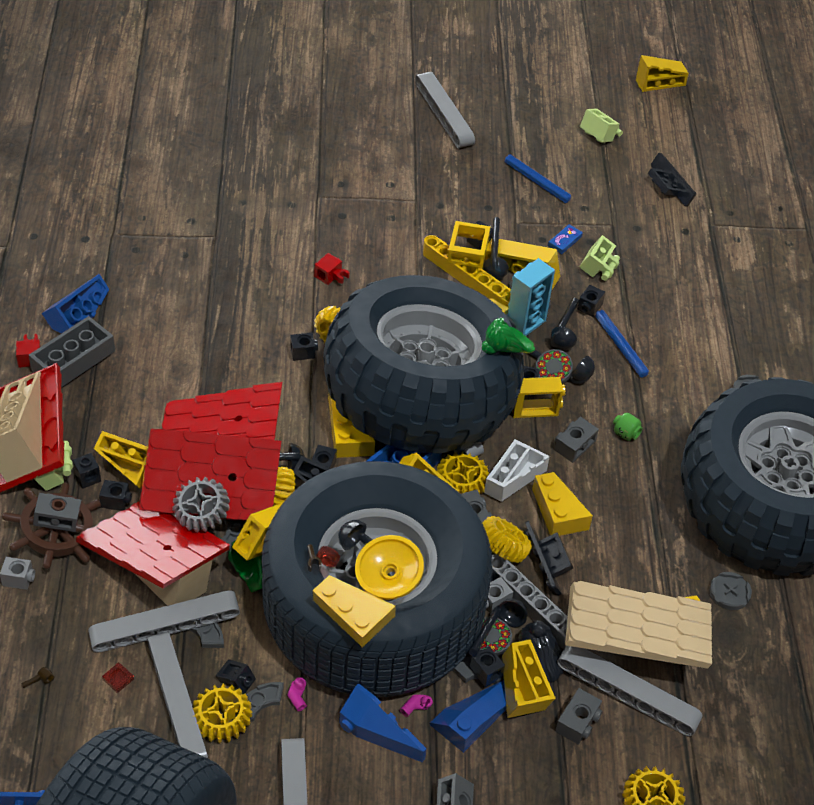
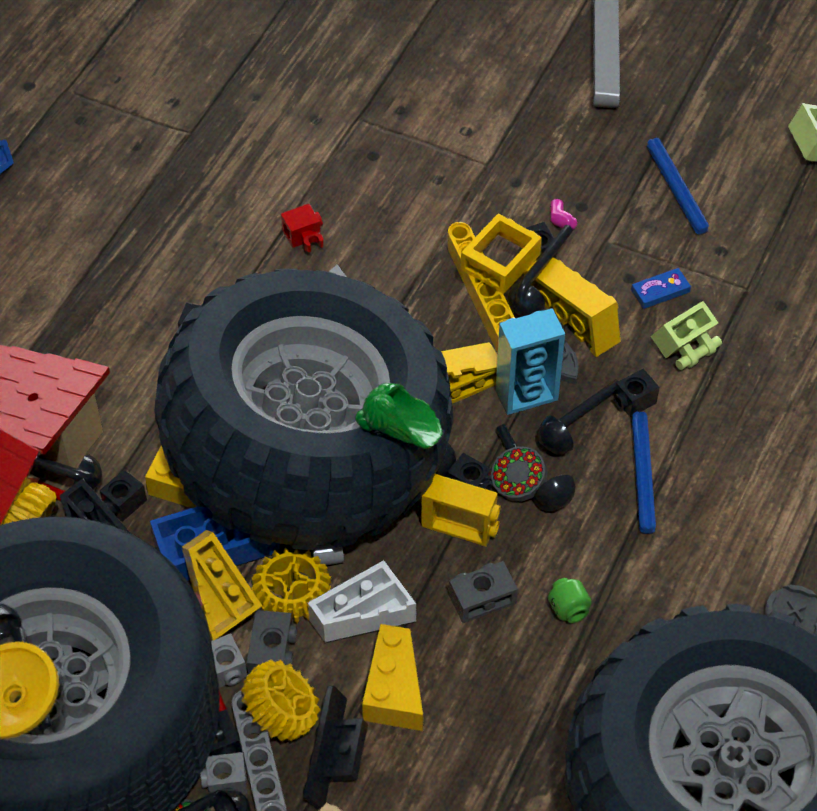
camera: 30 degrees right, 5 degrees up
none -> dark pink arm [551,199,577,230]

